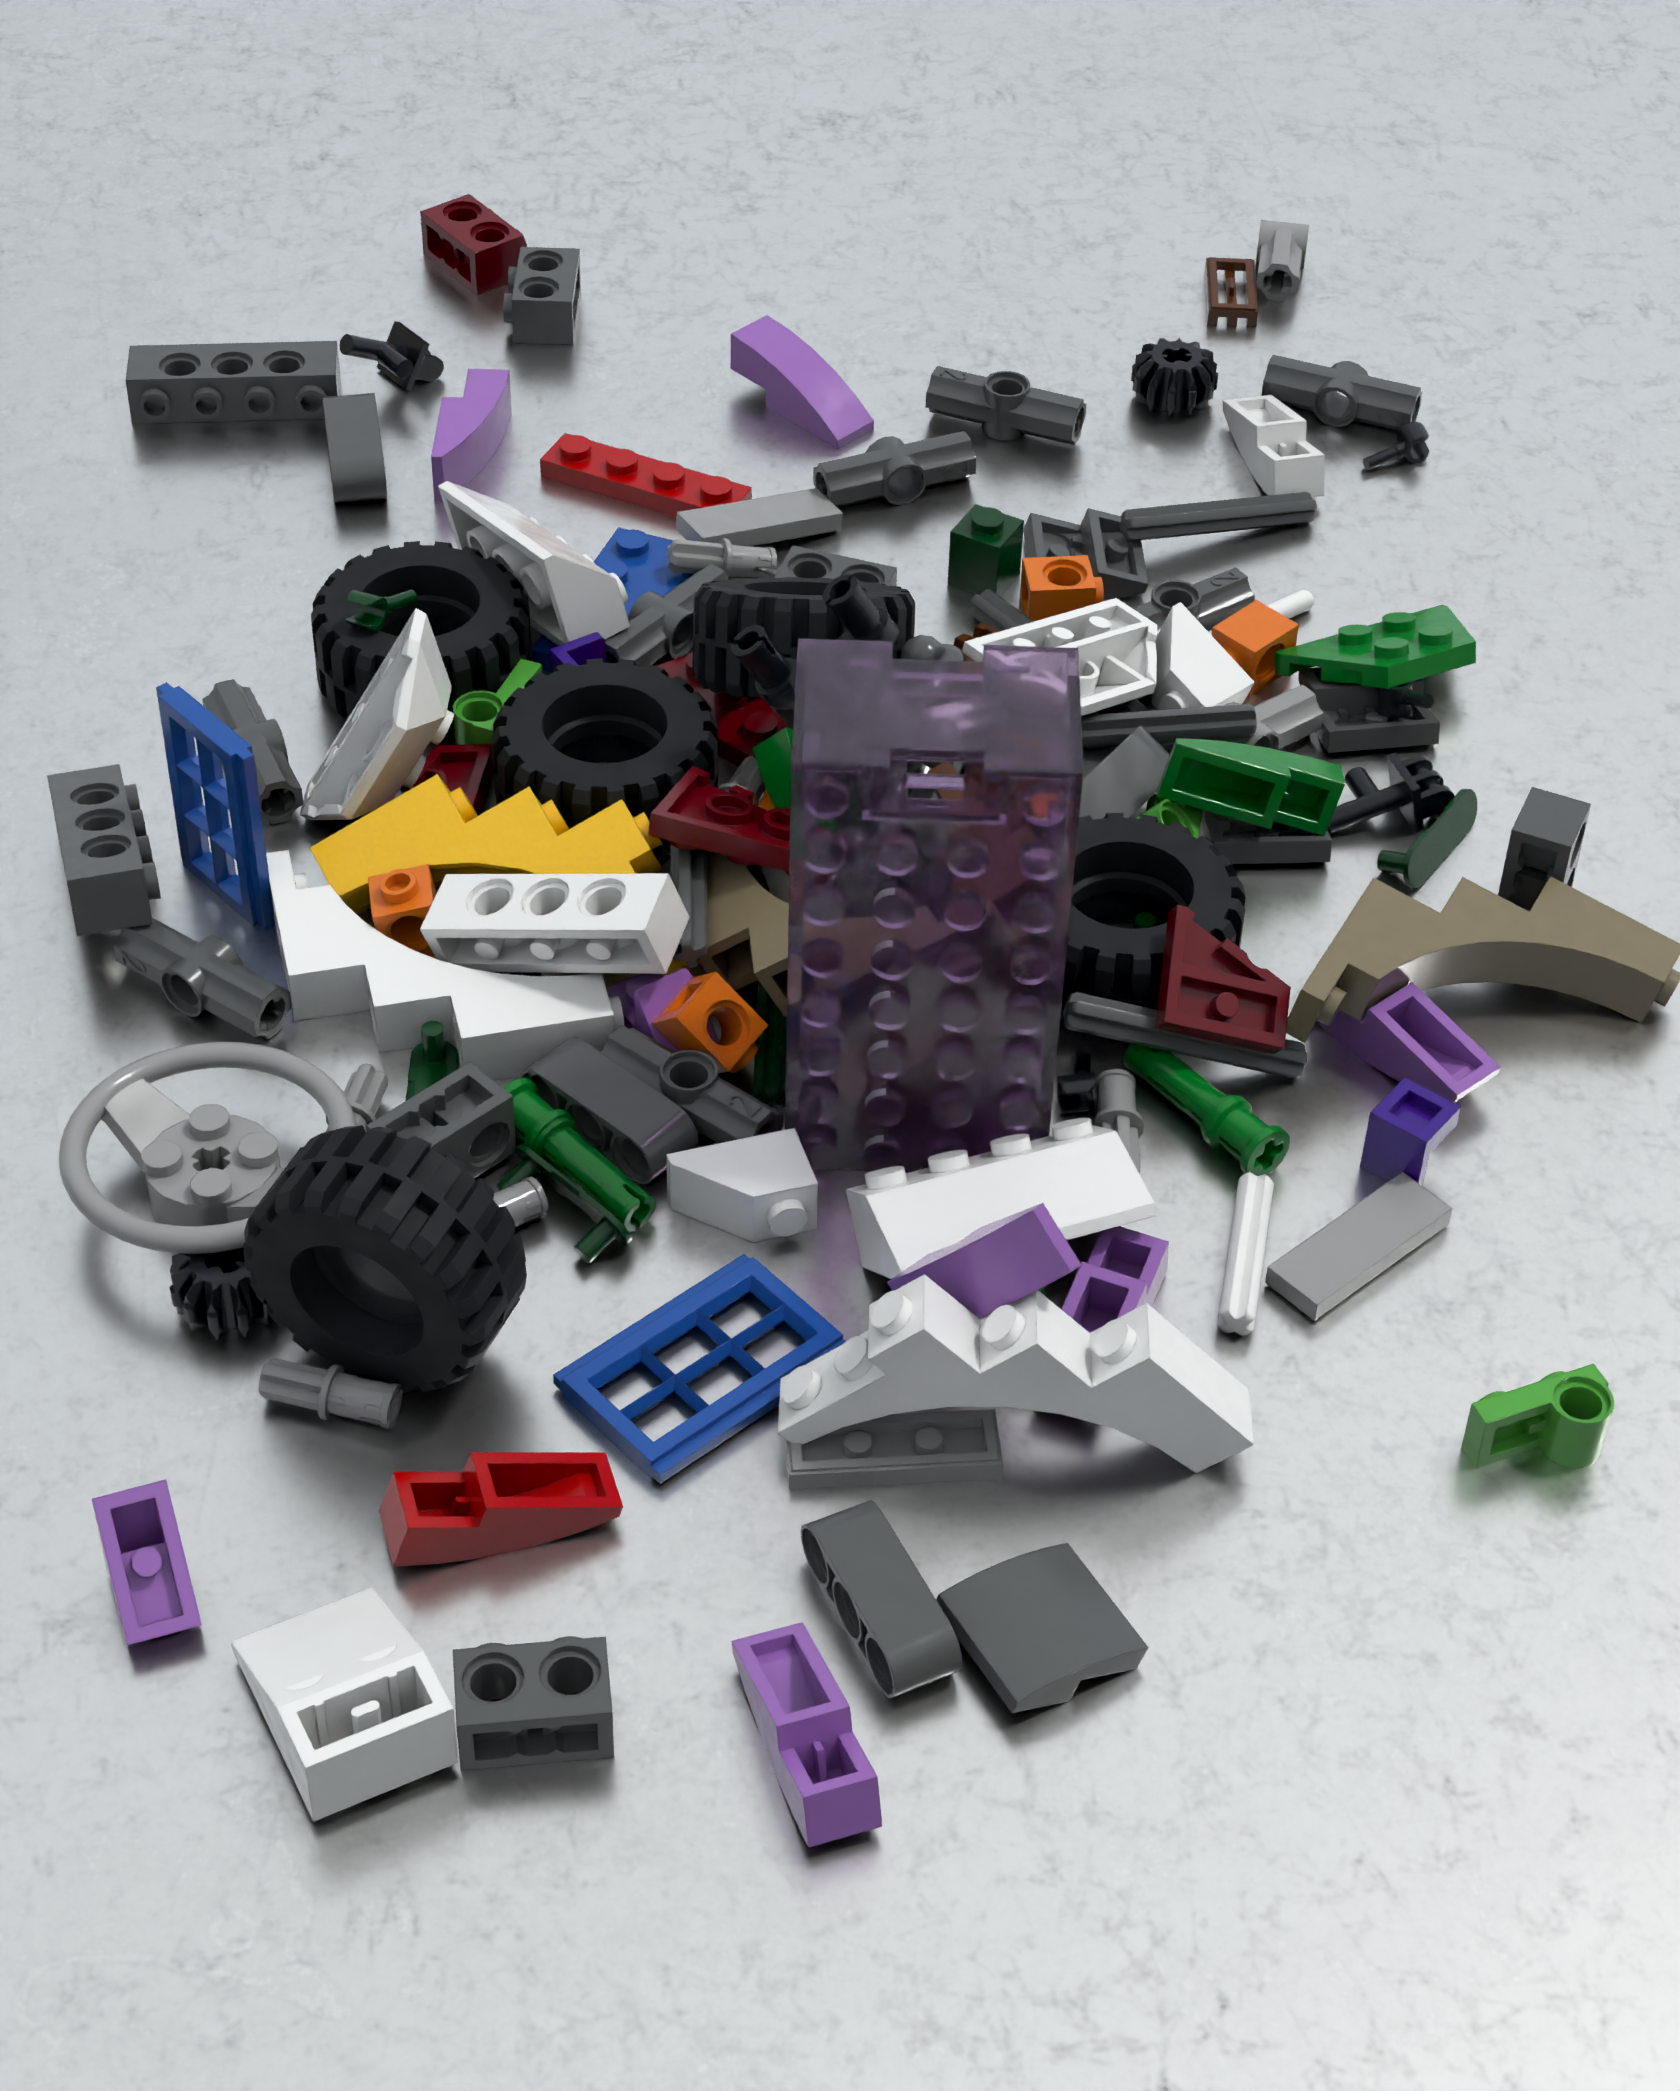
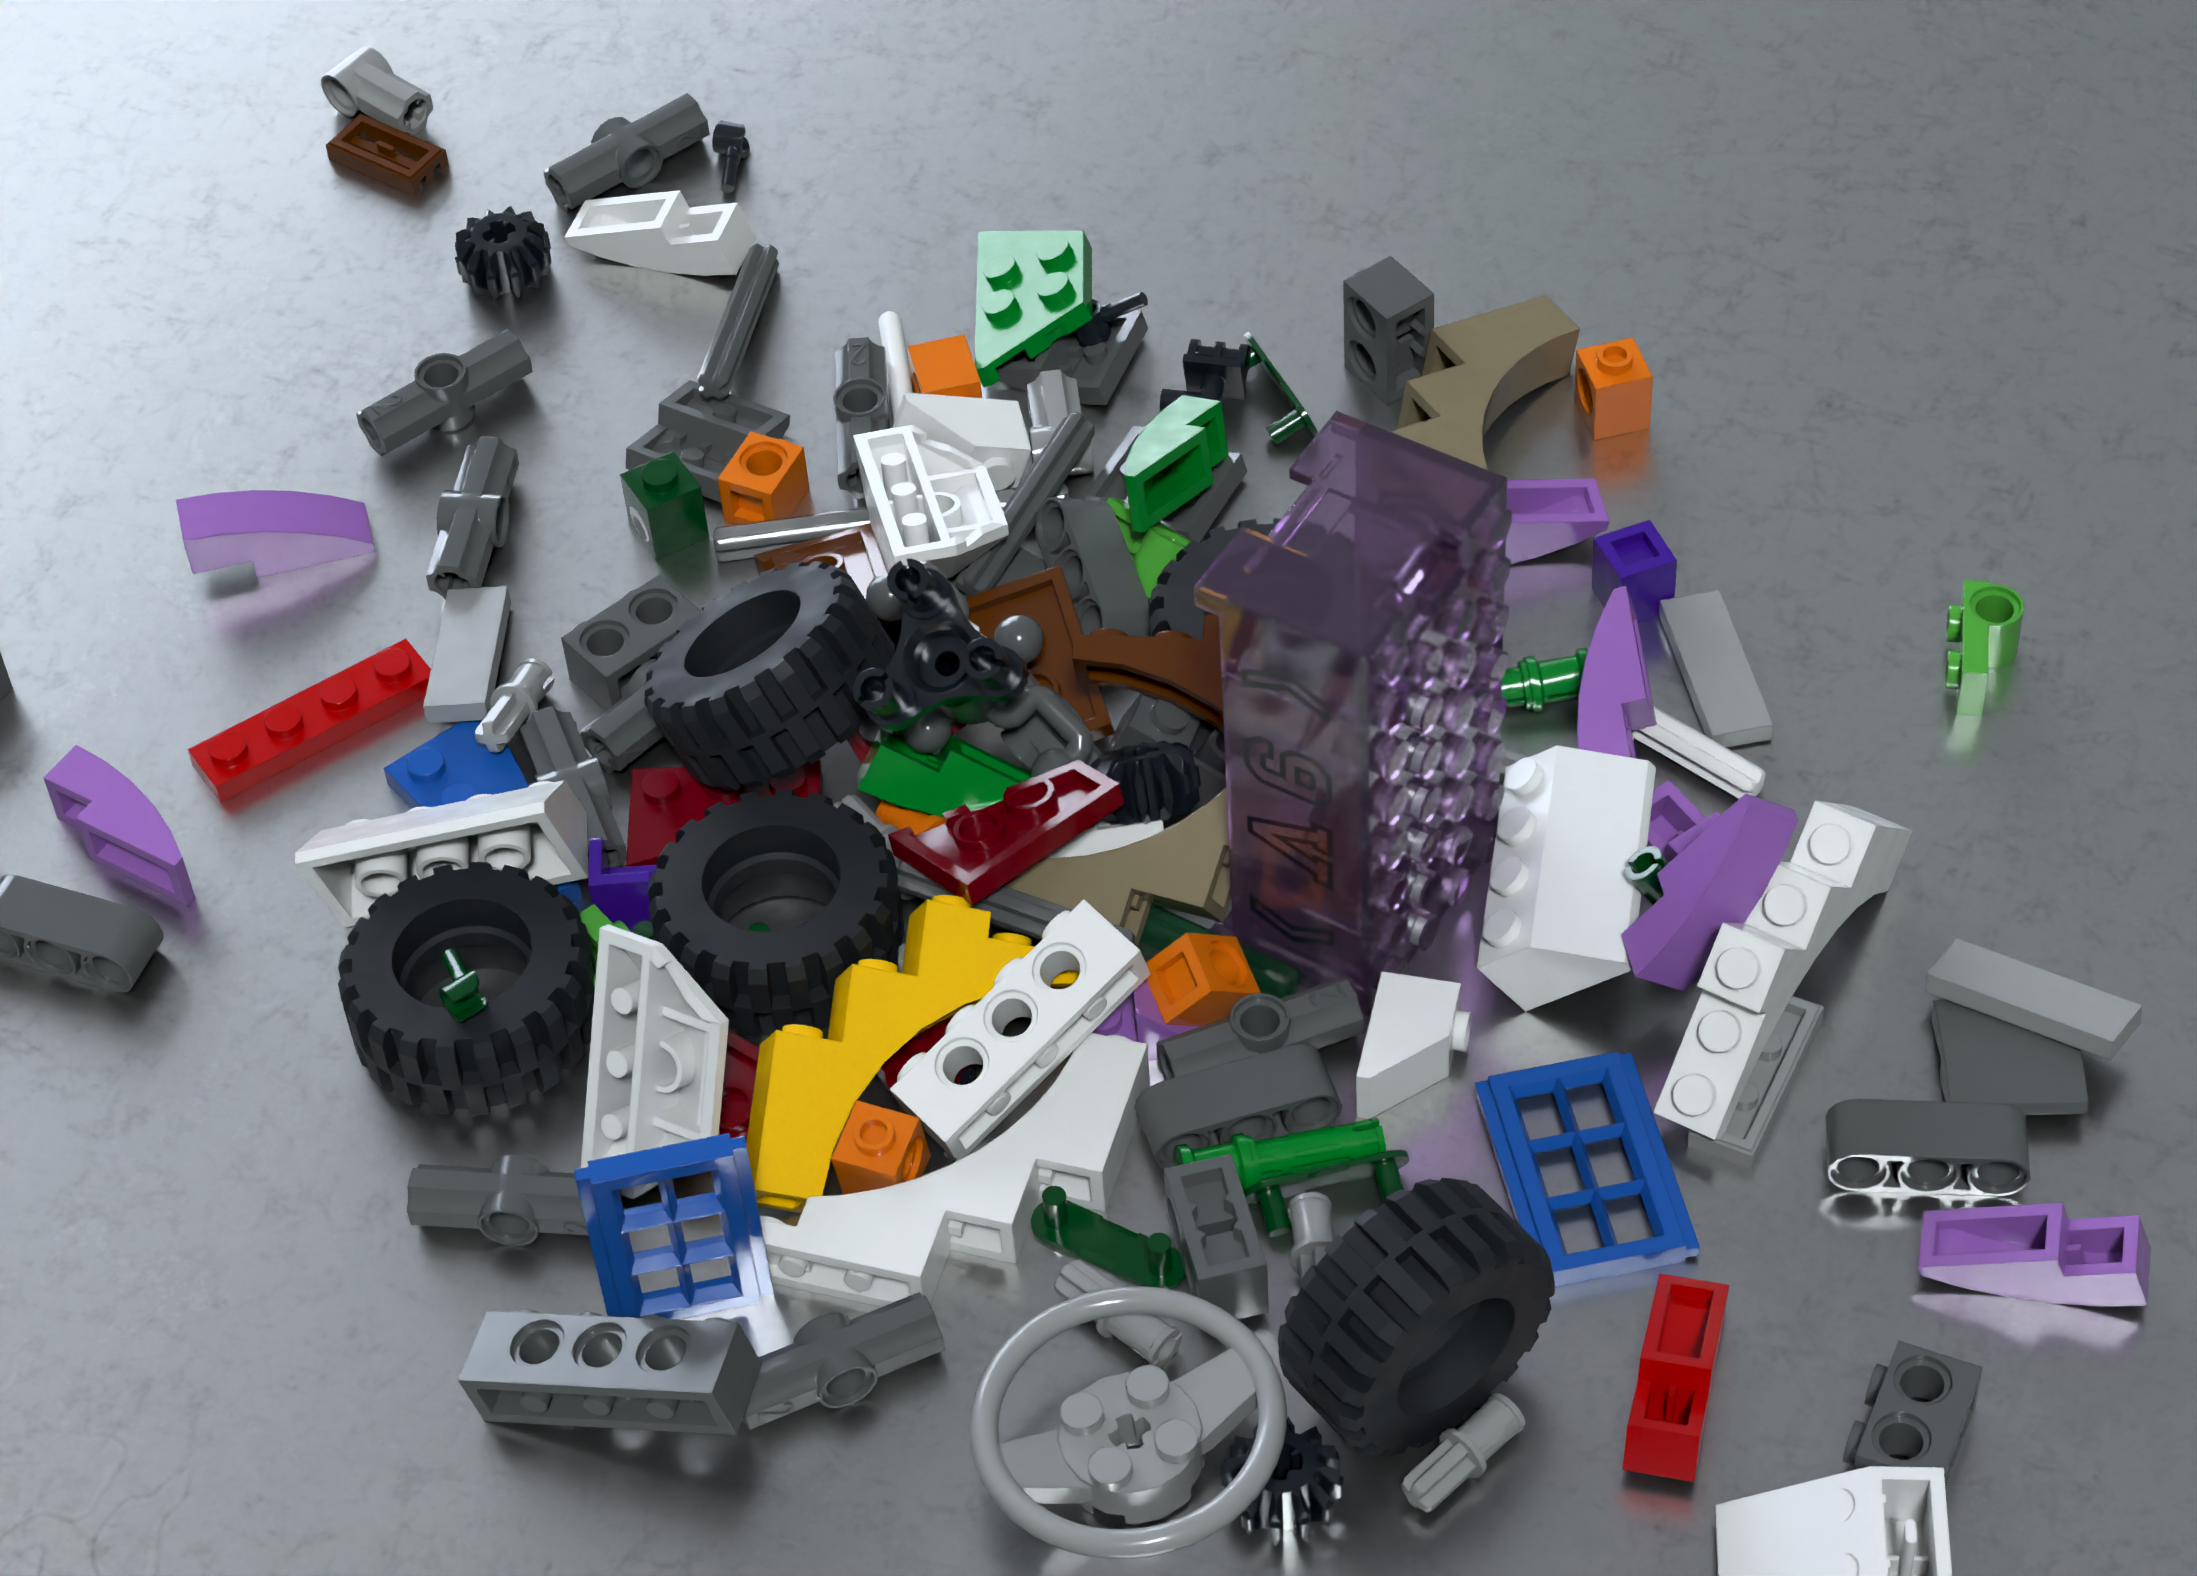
camera: 55 degrees left, 5 degrees up
none -> orange brick [1574,337,1653,441]
none -> medium lavender slope [1577,586,1657,758]
none -> light grey tile [1925,938,2143,1060]

